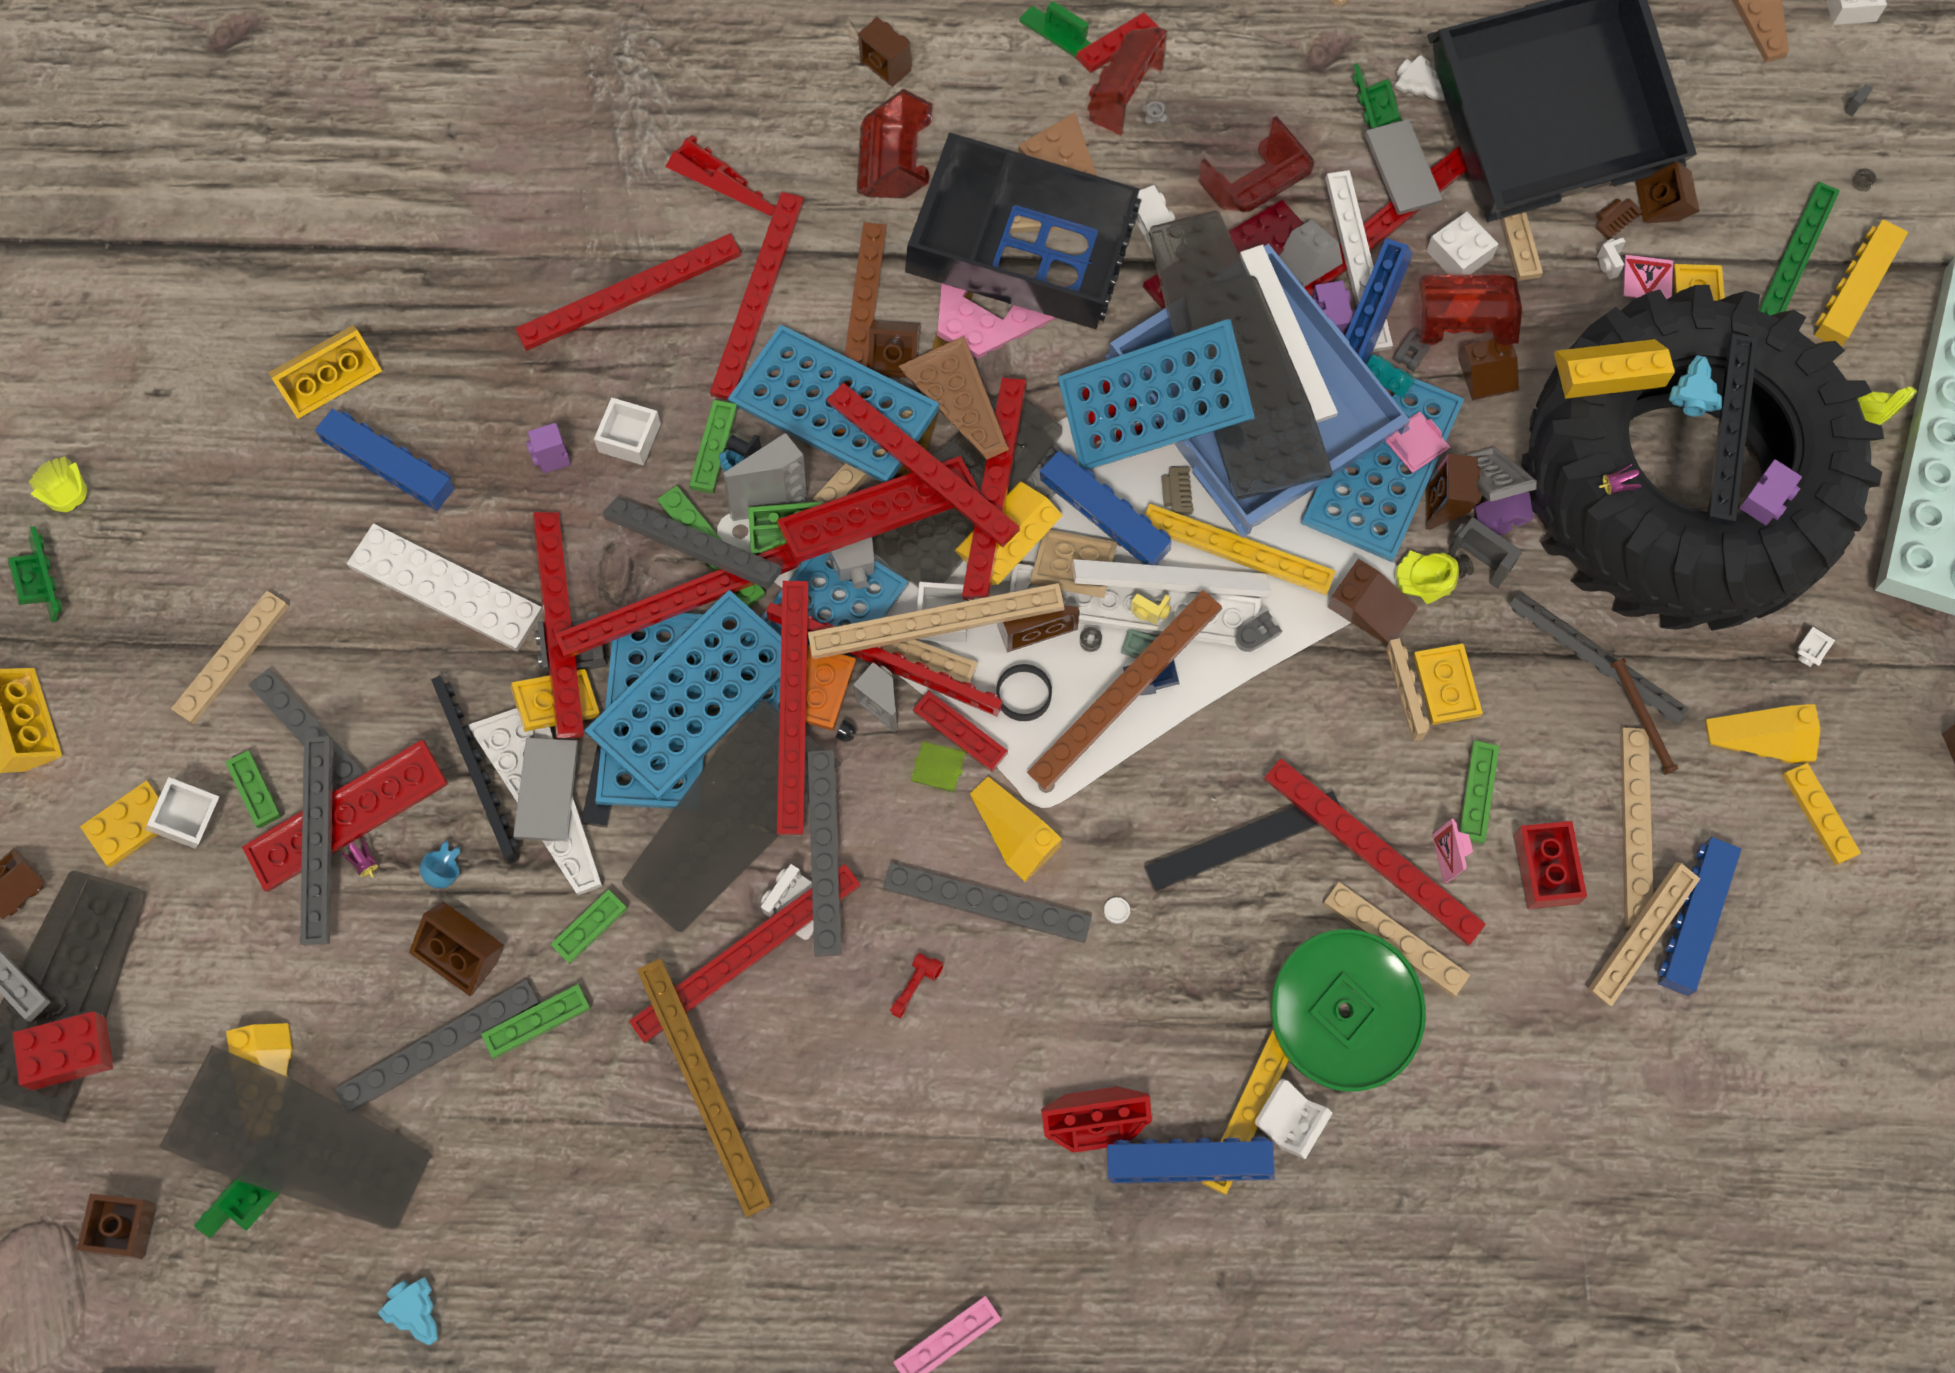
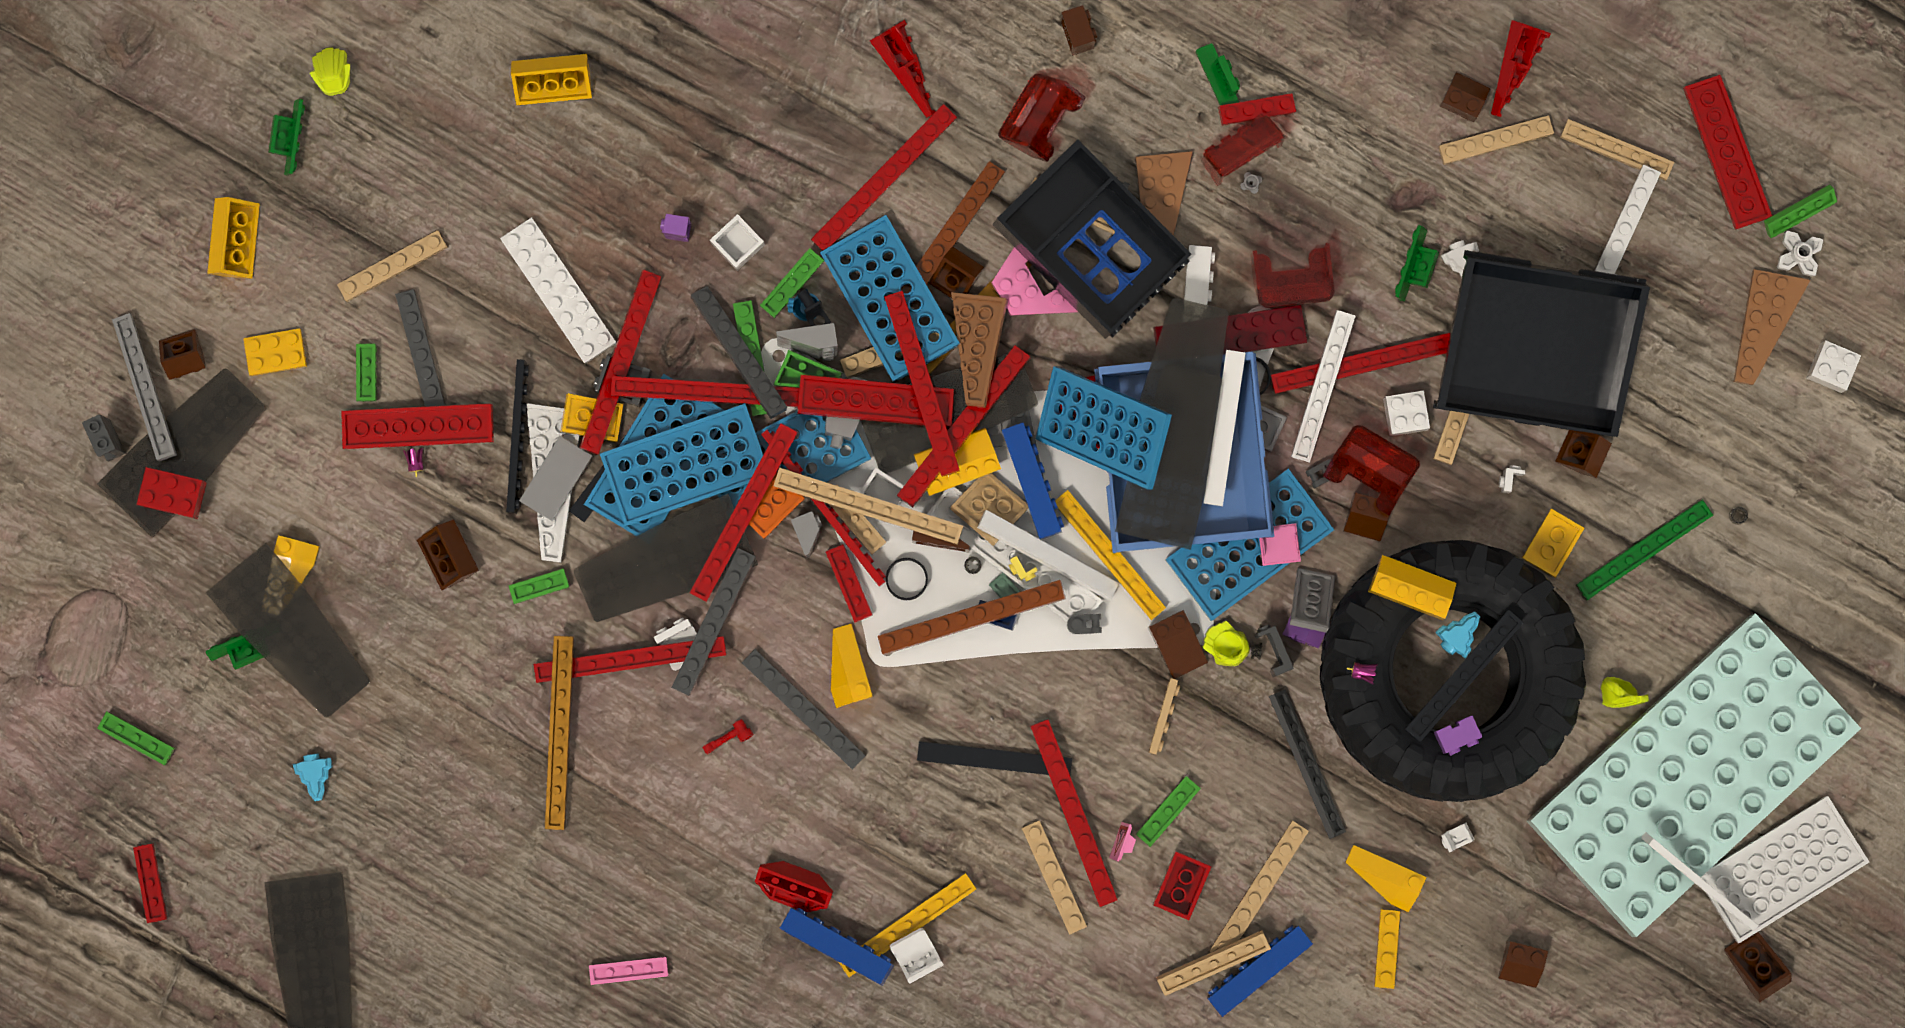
camera: 30 degrees right, 15 degrees up
reddish brown brick [76,1193,156,1260] -> none
white piece [145,777,219,849] -> none
dark grey plate [300,736,333,946] -> none
blue brick [315,408,454,511] -> none
dark grey plate [334,980,540,1114] -> none
dark azure piece [419,840,461,889] -> none
bright green plate [481,984,591,1059] -> none
red plate [515,233,741,351] -> none
black hinge [835,720,857,742] -> none
clear neon green piece [911,742,965,793] -> none
white piece [1104,897,1130,924] -> none
dark tan piece [1161,467,1194,515] -> none
green dish [1270,929,1426,1092] -> none
light grey slope [1279,219,1342,287] -> none
medium lavender brick [1312,281,1355,335] -> none
blue brick [1345,238,1413,365] -> none
light grey tile [1364,119,1443,215] -> none
teal hinge [1366,354,1415,398] -> none
yellow plate [1413,644,1483,725] -> none
reddish brown slope [1425,453,1481,530] -> none
reddish brown piece [1596,199,1642,240] -> none
reddish brown bar [1610,658,1679,775] -> none
bright pink piece [1623,255,1673,299] -> none
yellow brick [1814,219,1908,347] -> none
dark grey plate [1845,84,1873,117] -> none

